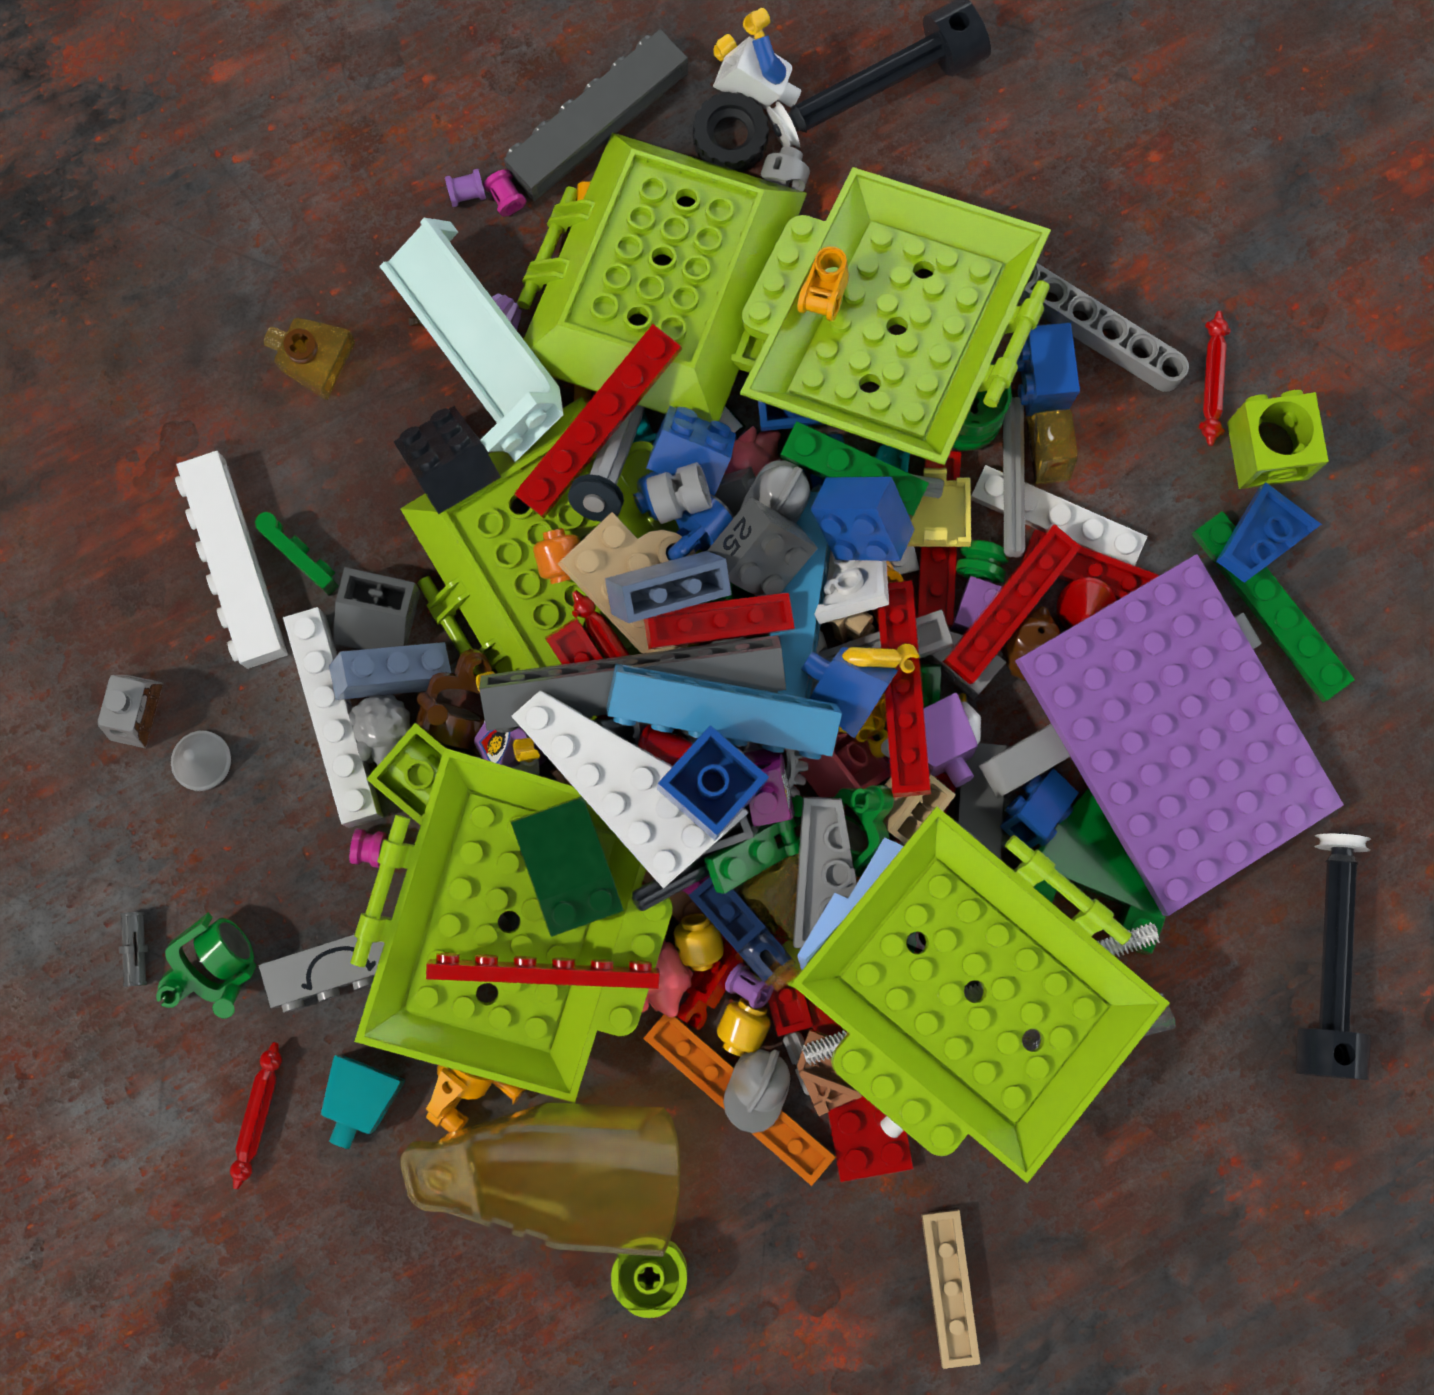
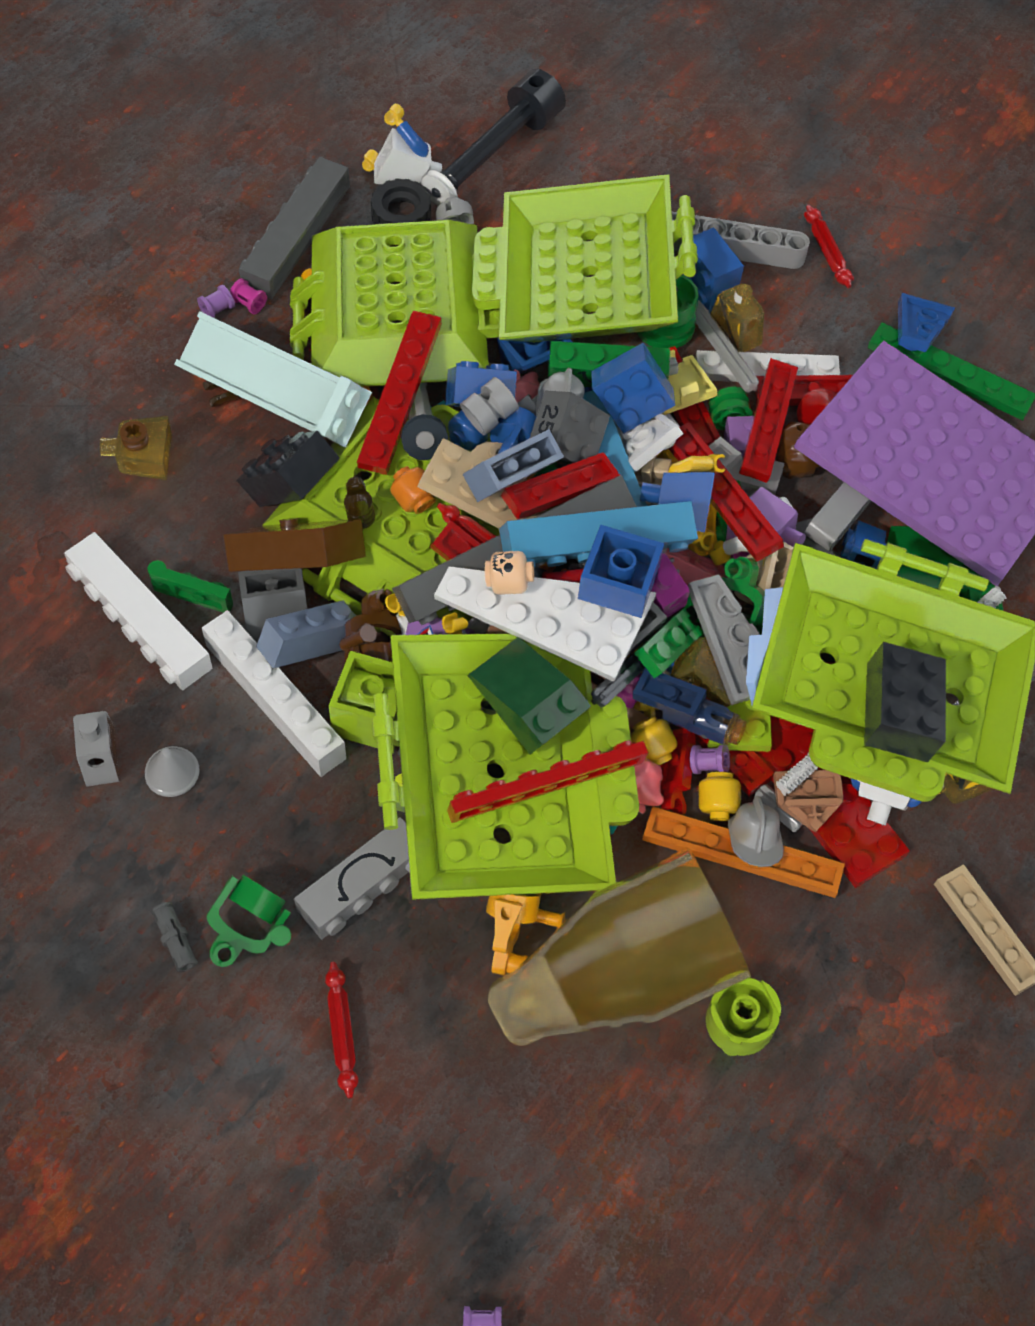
camera: 25 degrees left, 20 degrees down
teal torso [321,1054,405,1149] -> none
light grey animal [349,694,411,765] -> none
dark pink wheel [349,828,387,868] -> none
light orange piece [797,246,849,321] -> none
lime brick [1227,390,1329,489] -> none
none -> reddish brown brick [223,518,366,572]
none -> dark brown hinge [344,477,376,529]
none -> light nougat head [485,551,534,595]
none -> black brick [864,642,946,762]

